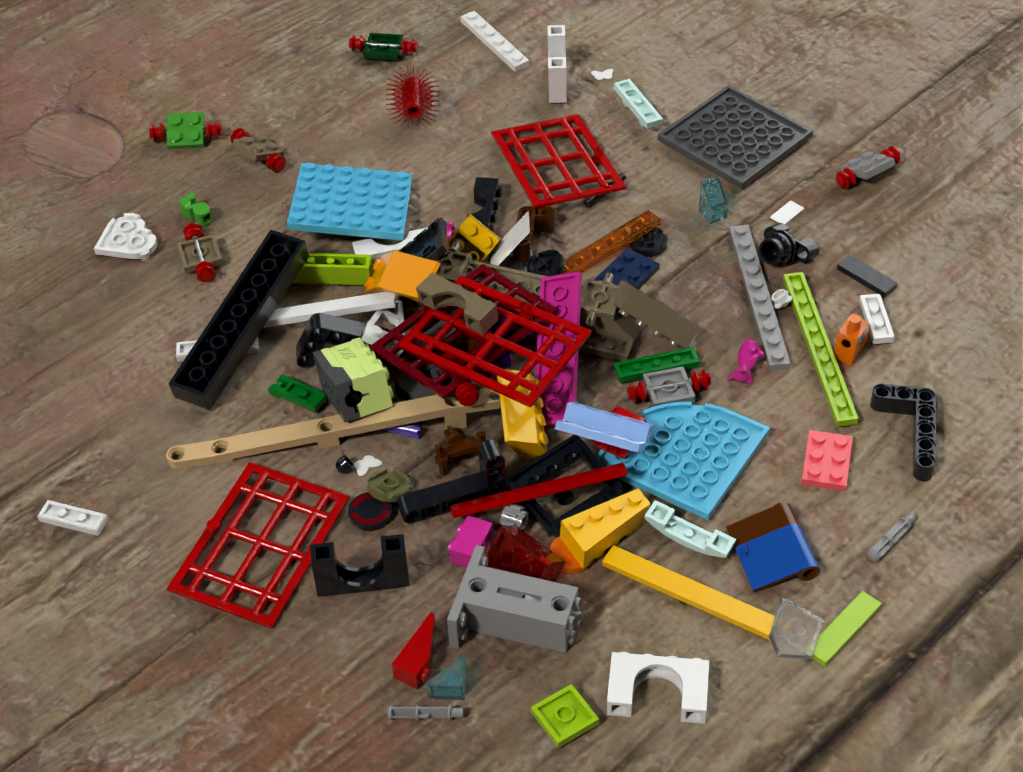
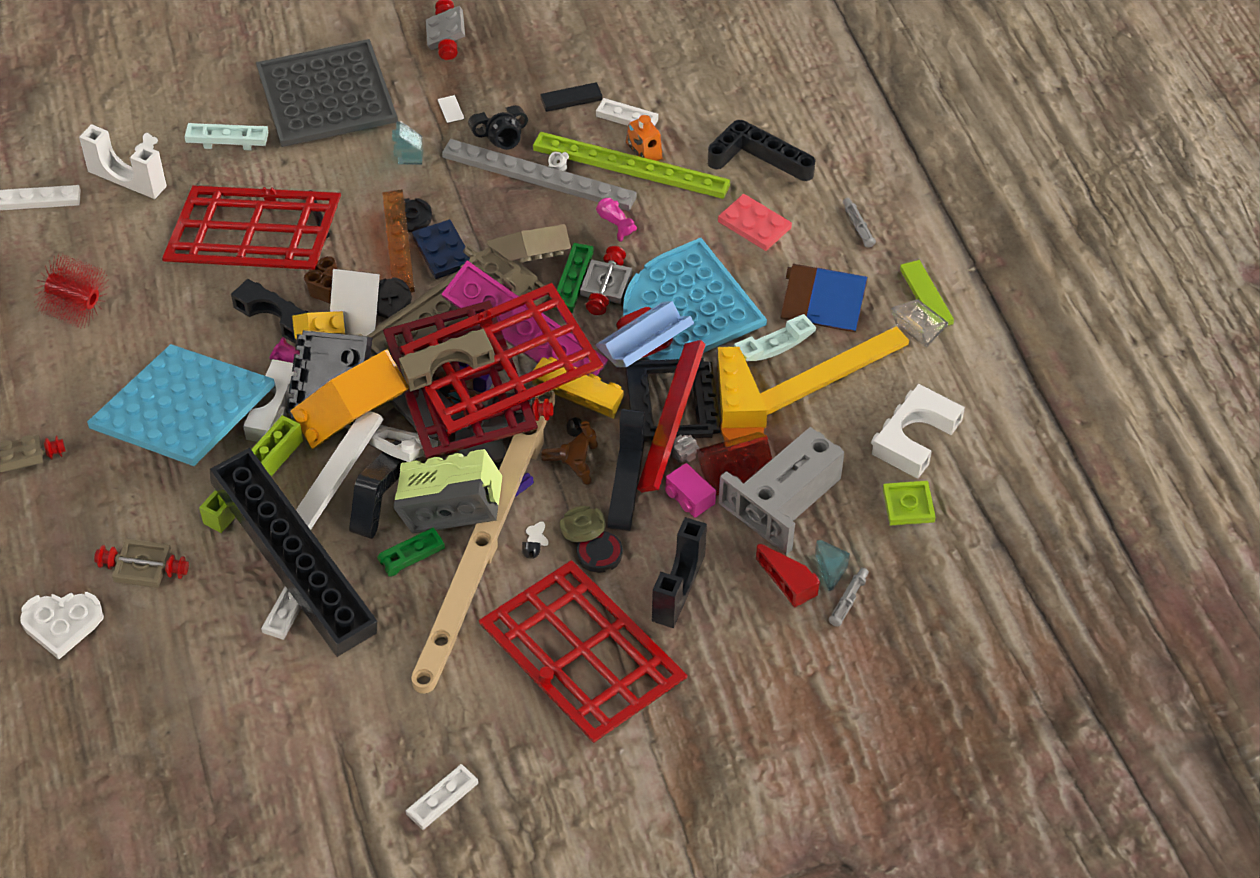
camera: 65 degrees left, 5 degrees up
bright green leg [178,192,212,226] -> none
none -> black hinge [567,417,583,437]

